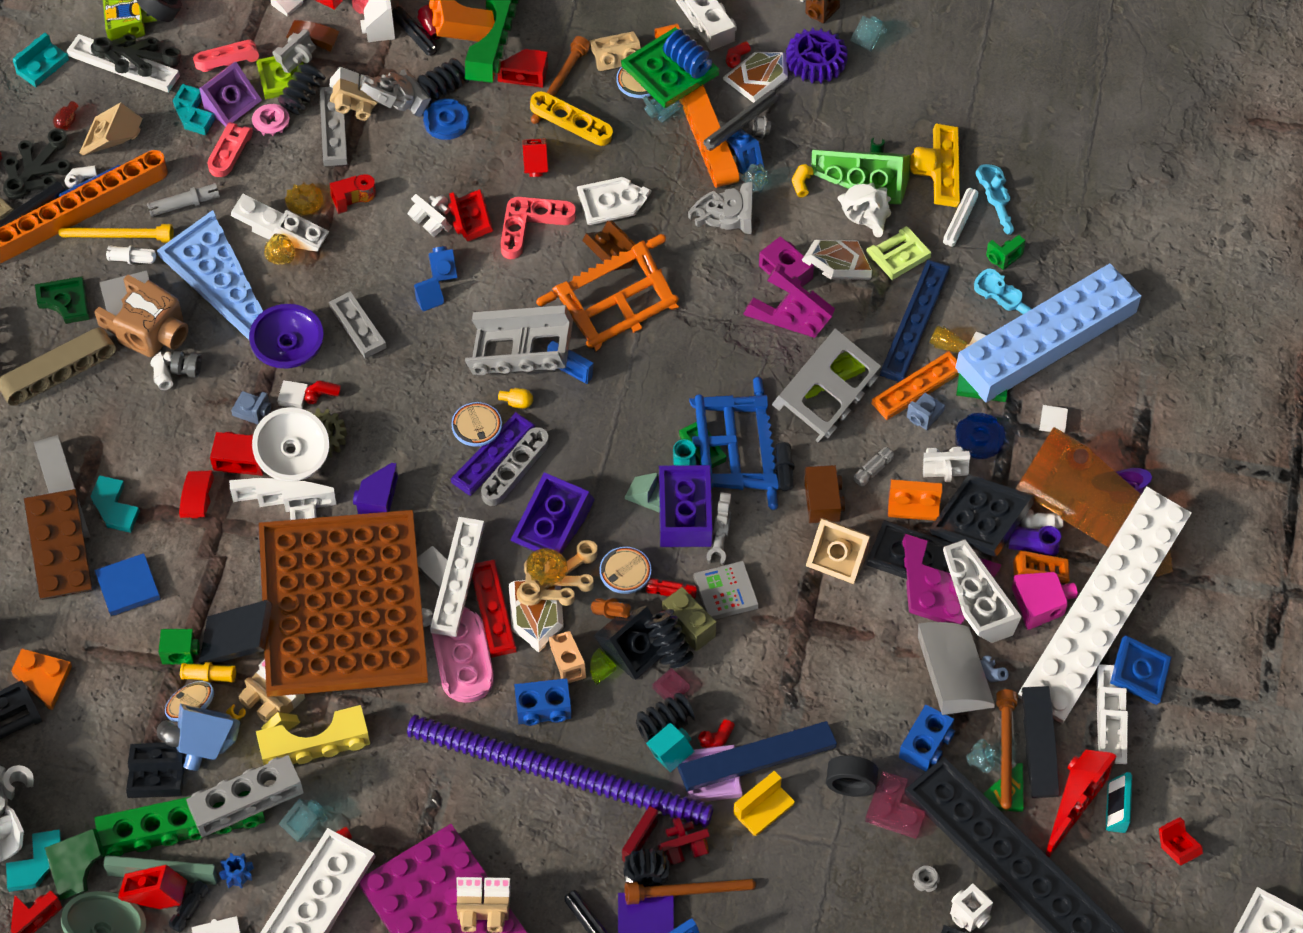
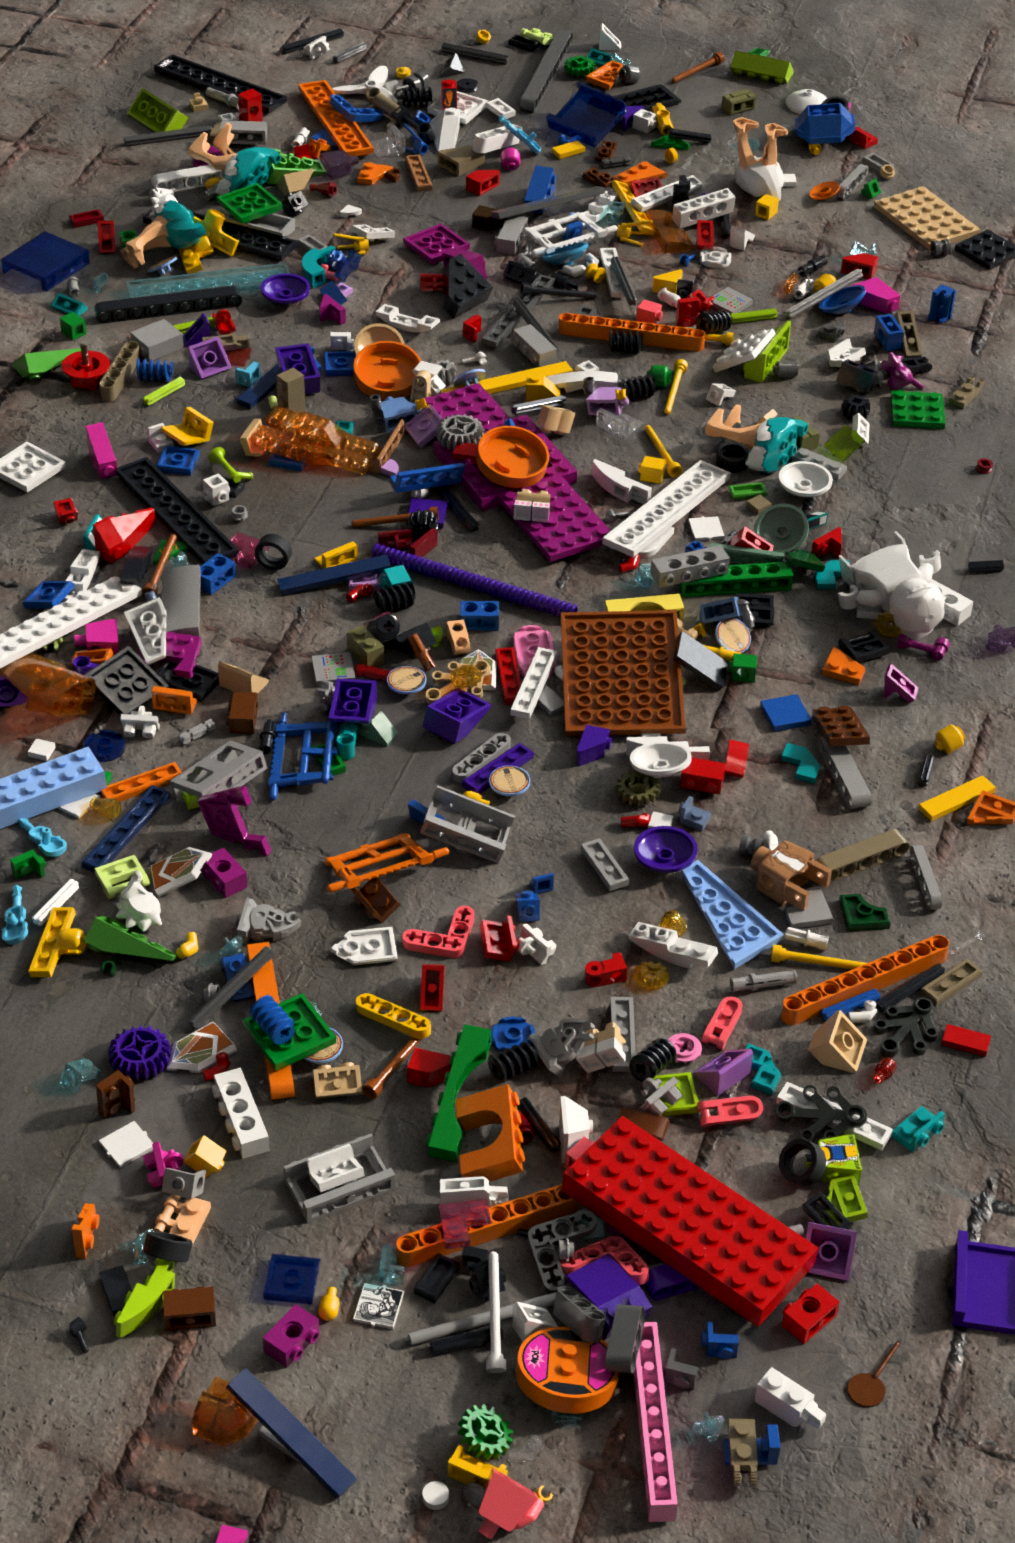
camera: 175 degrees left, 15 degrees down
sand blue bracket [907,393,945,430] -> none

